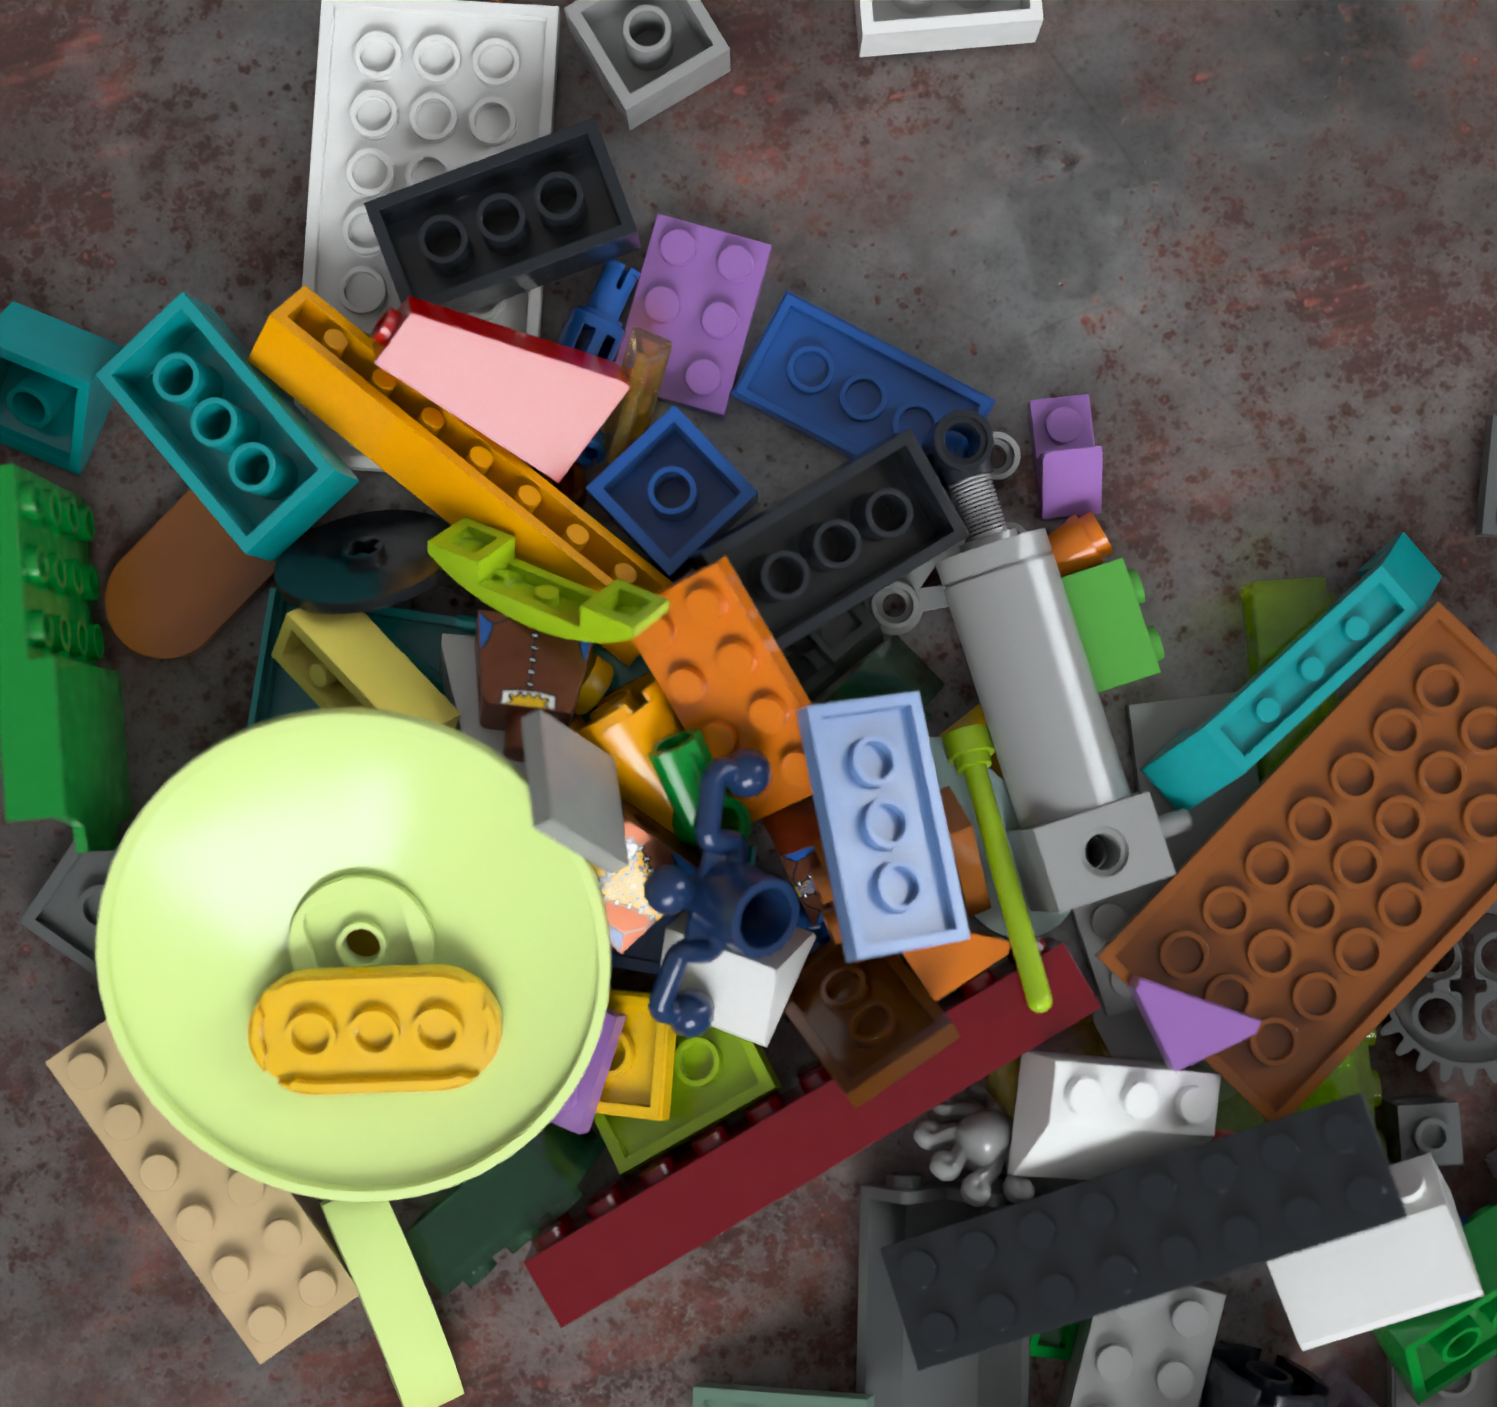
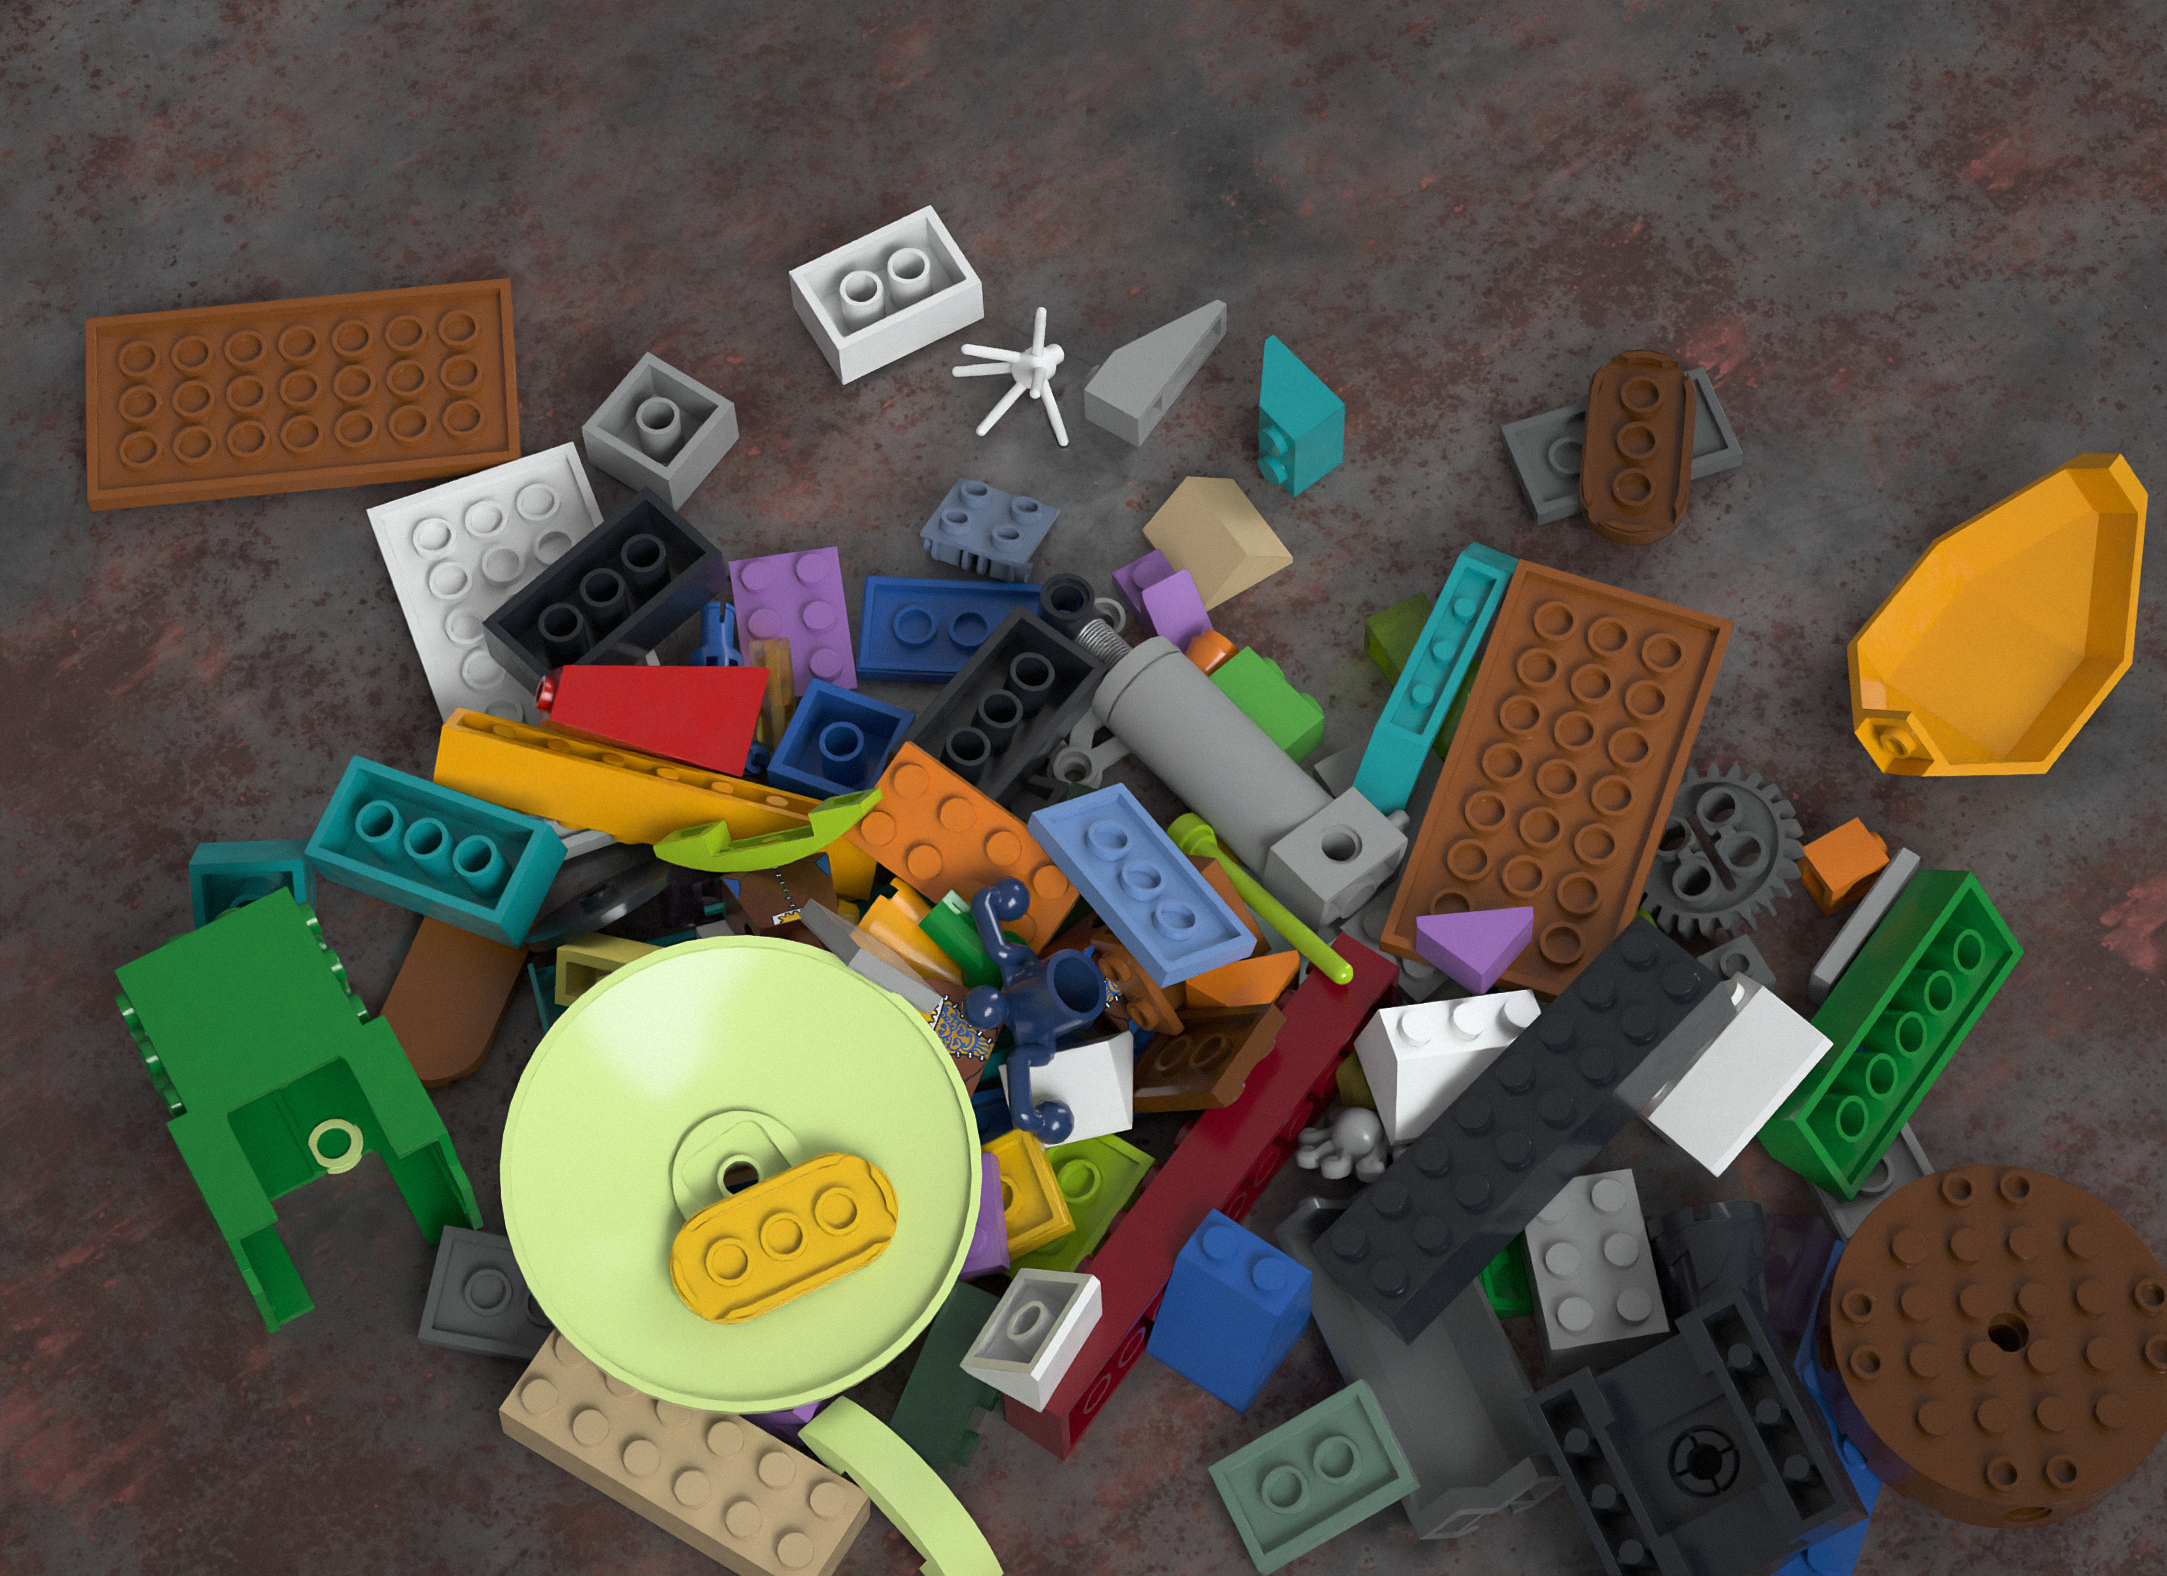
camera: 20 degrees left, 25 degrees down
none -> sand blue hinge [920,477,1060,583]
none -> white plant [952,307,1069,446]
none -> white slope [959,1268,1102,1413]
none -> light grey slope [1081,299,1227,448]
none -> tan slope [1142,476,1293,612]
none -> blue slope [1146,1208,1312,1416]
none -> teal slope [1258,334,1345,498]

